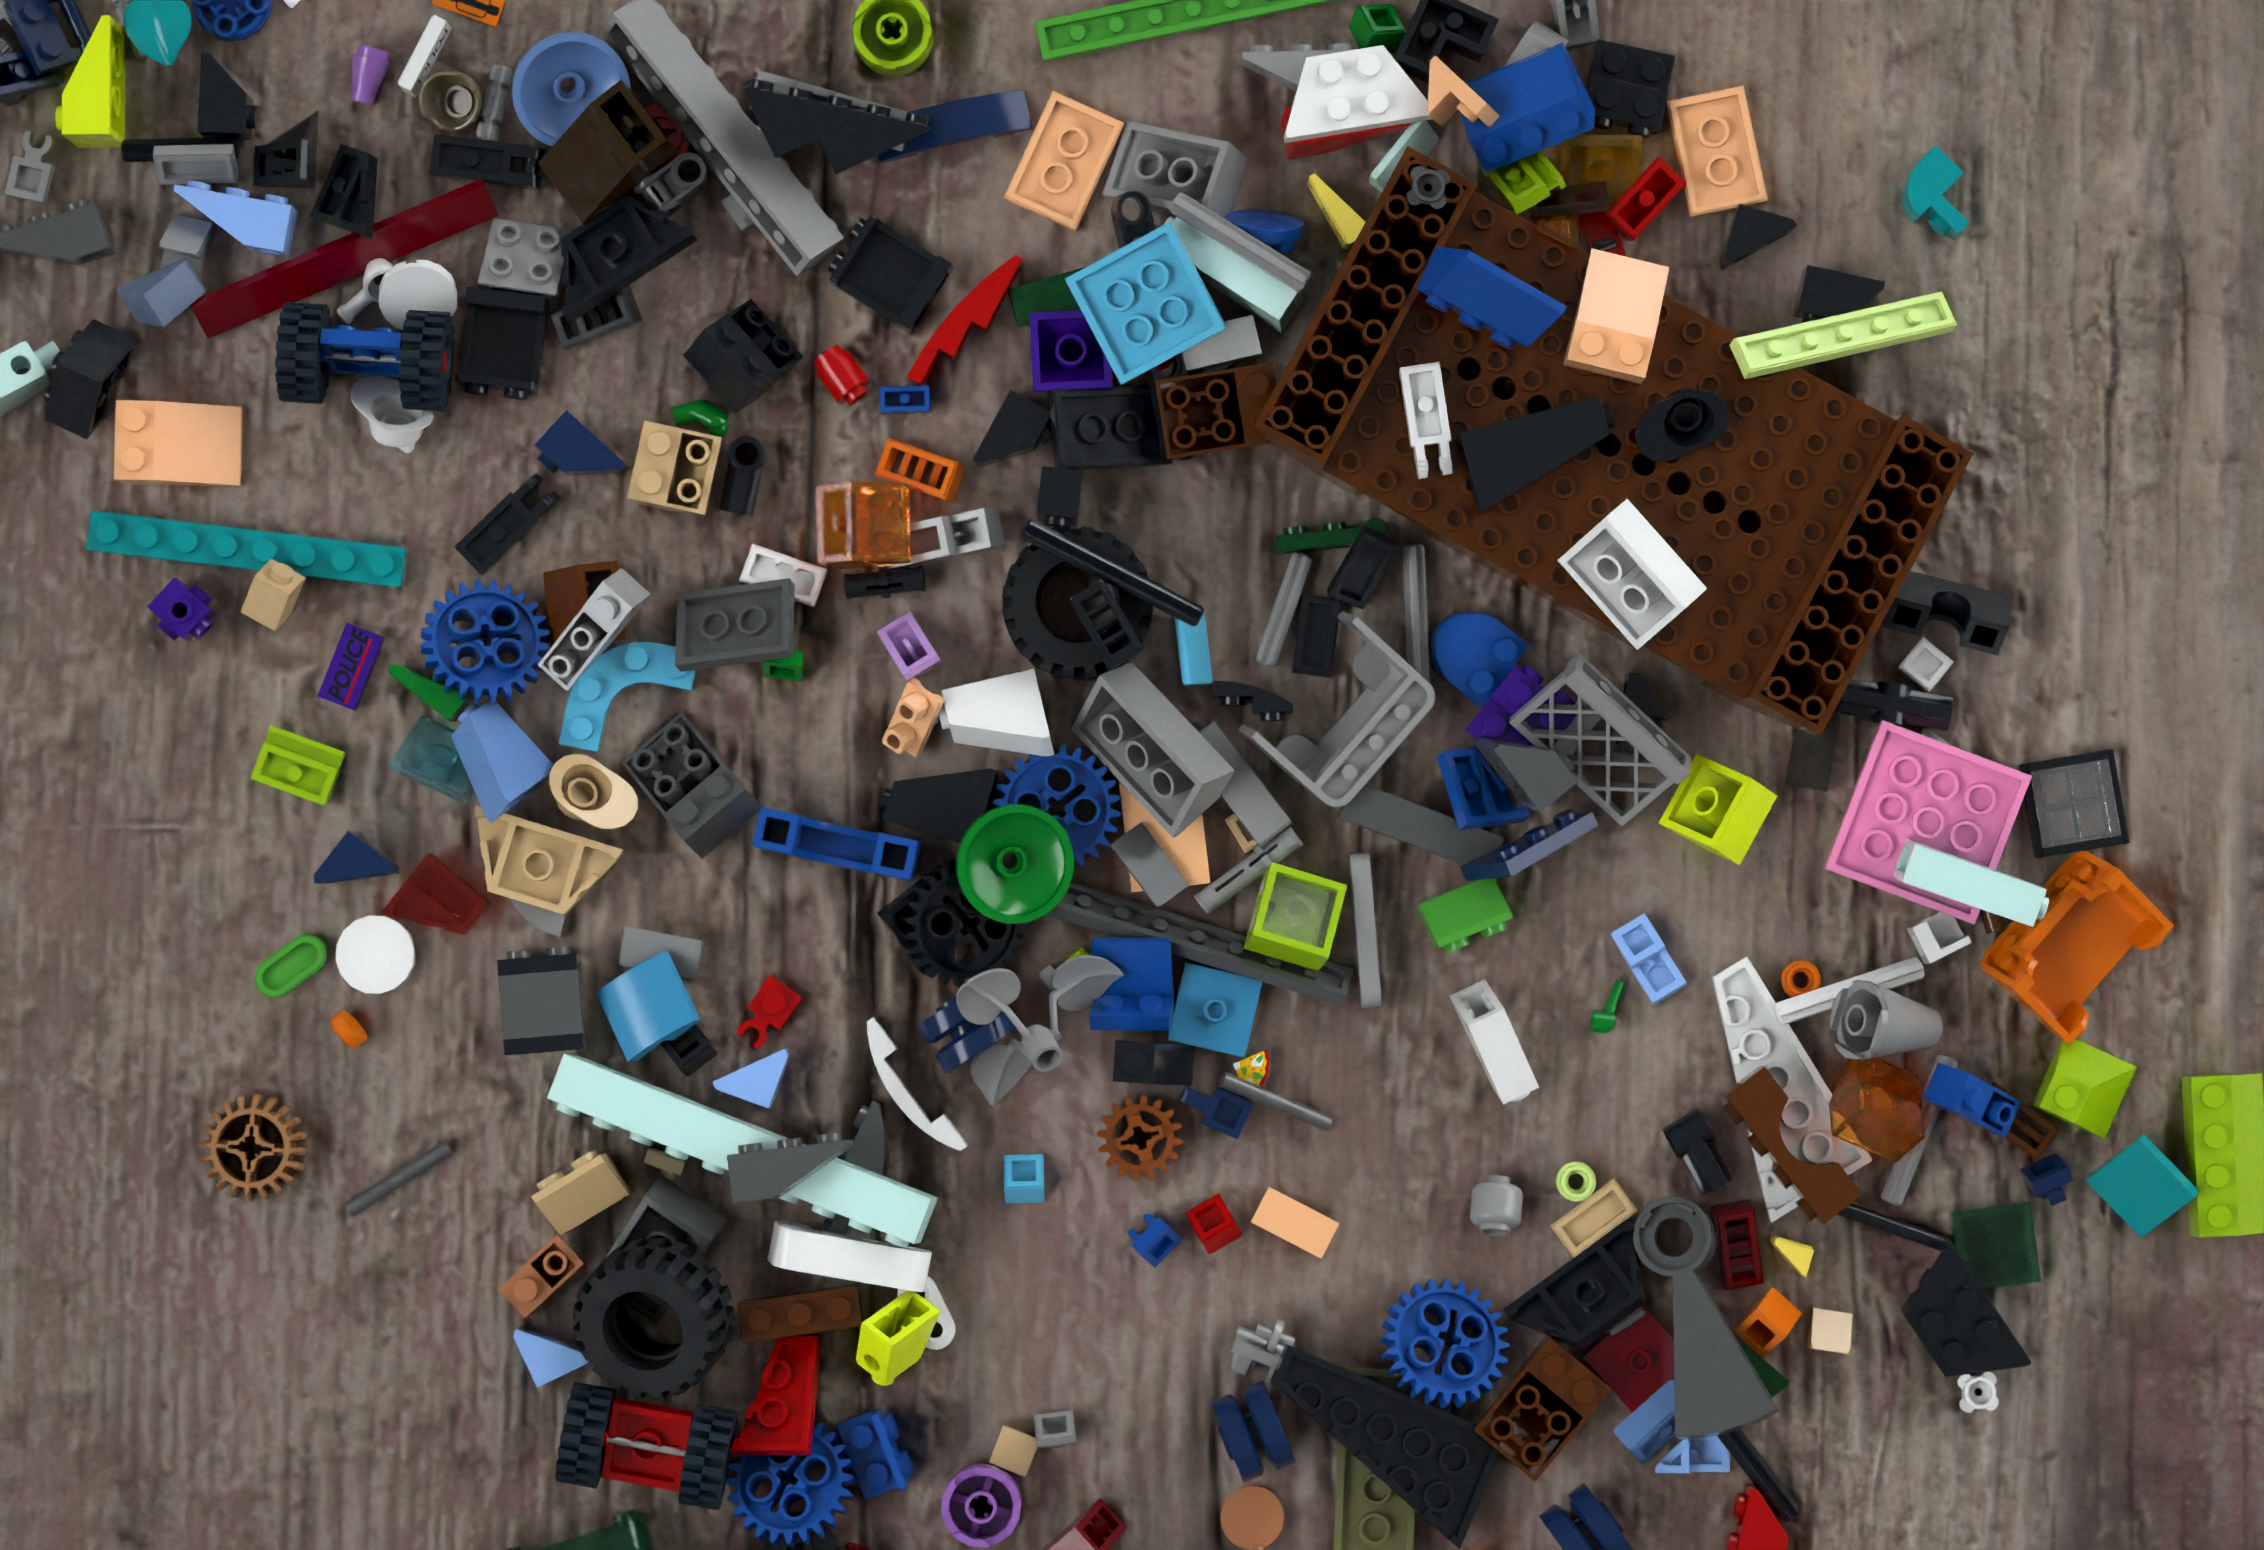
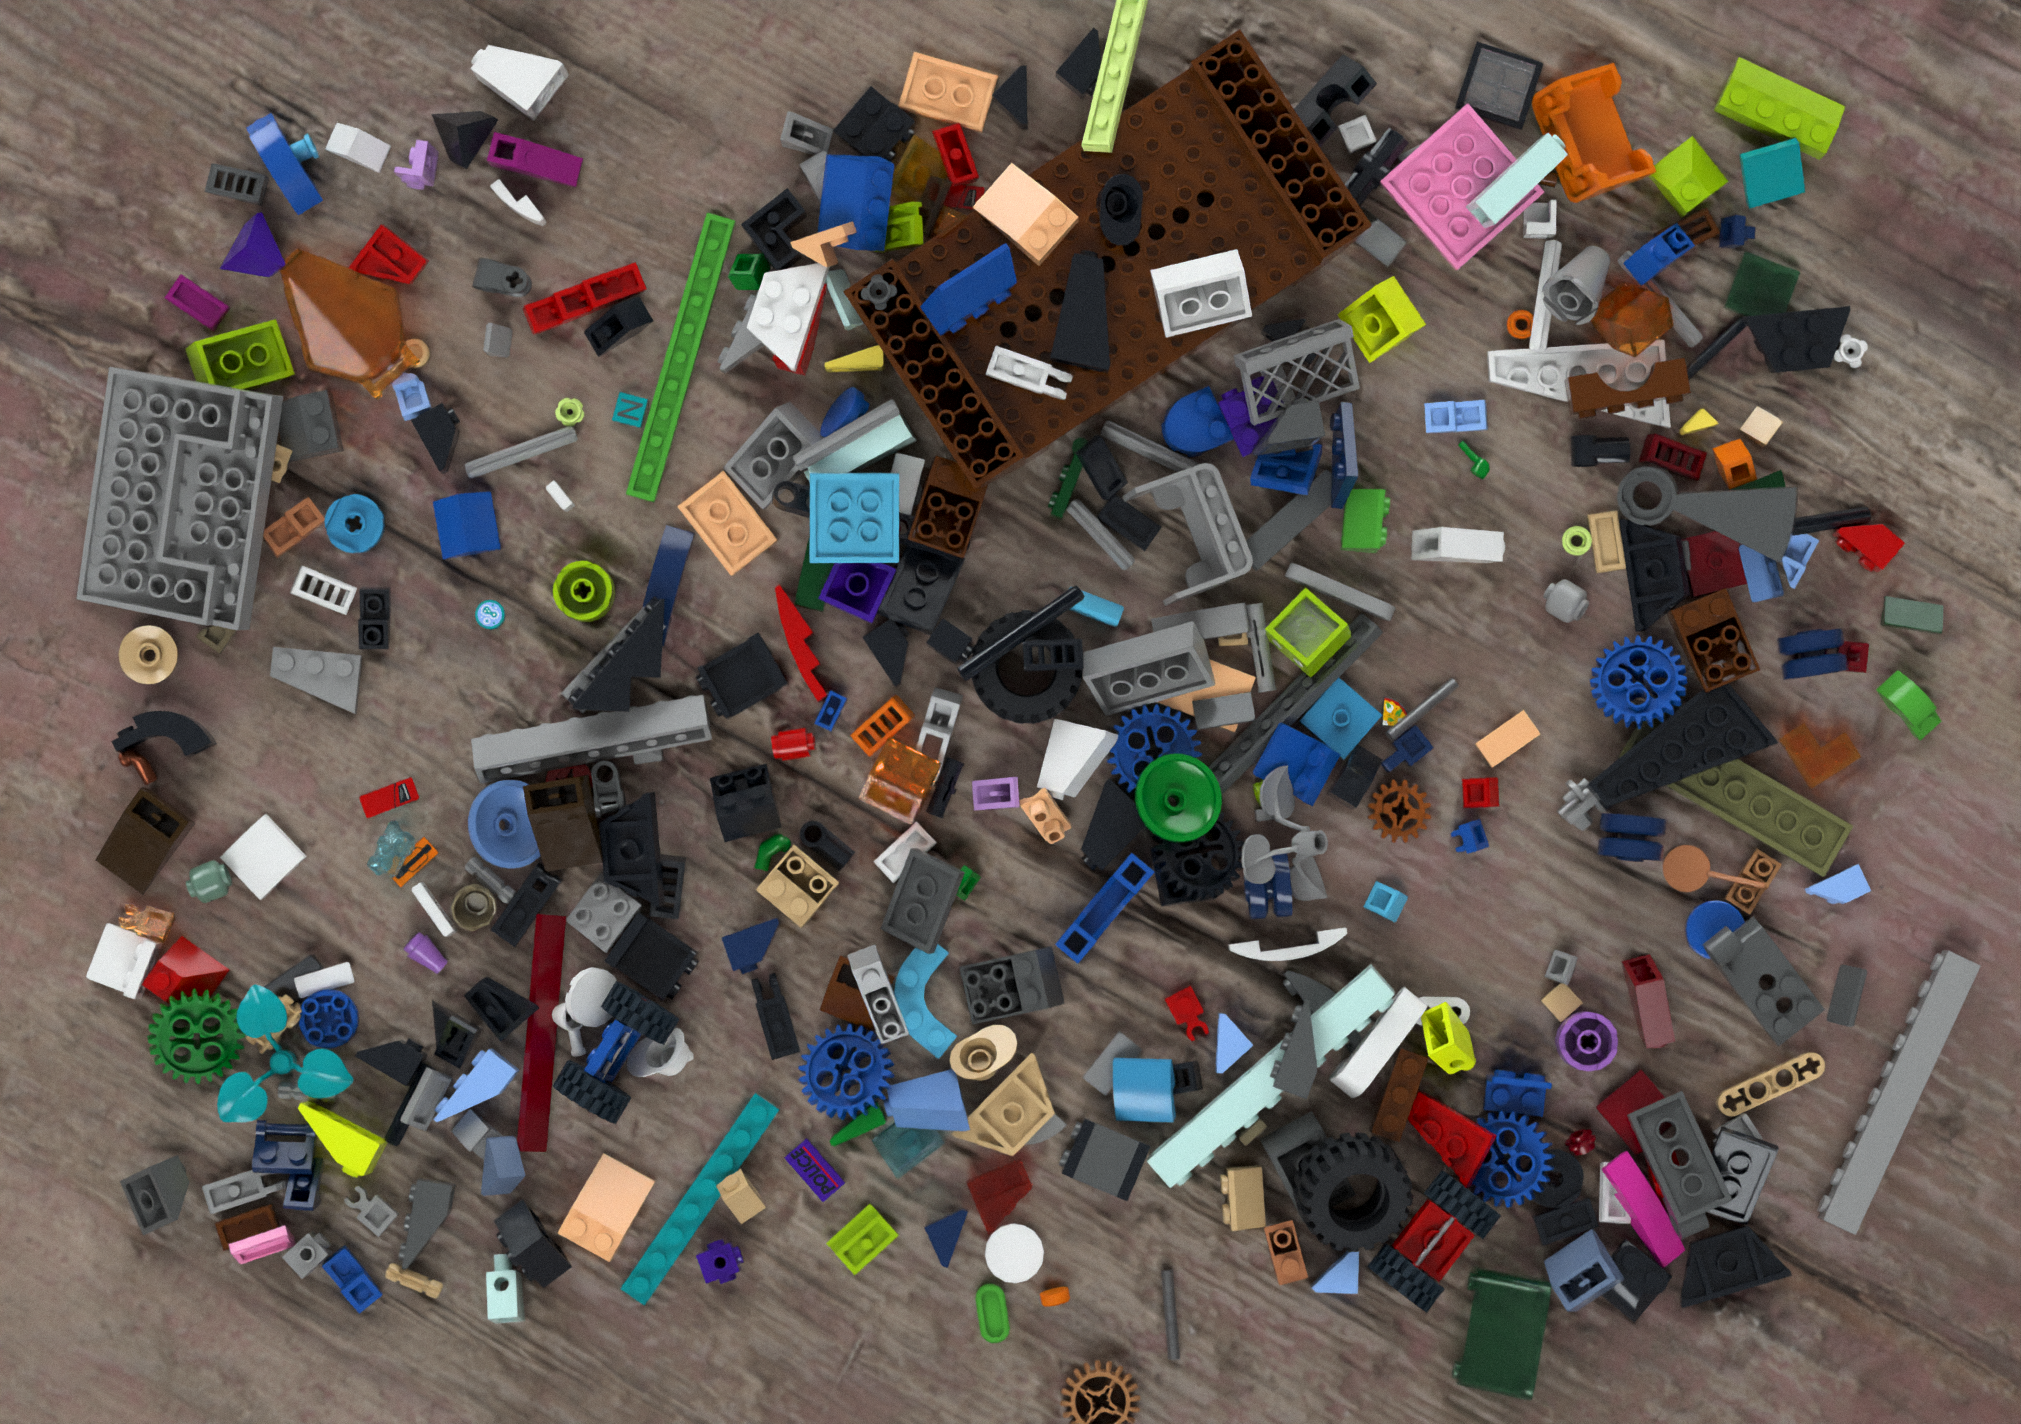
camera: 55 degrees left, 0 degrees up
black slope [1212,680,1293,722] -> none

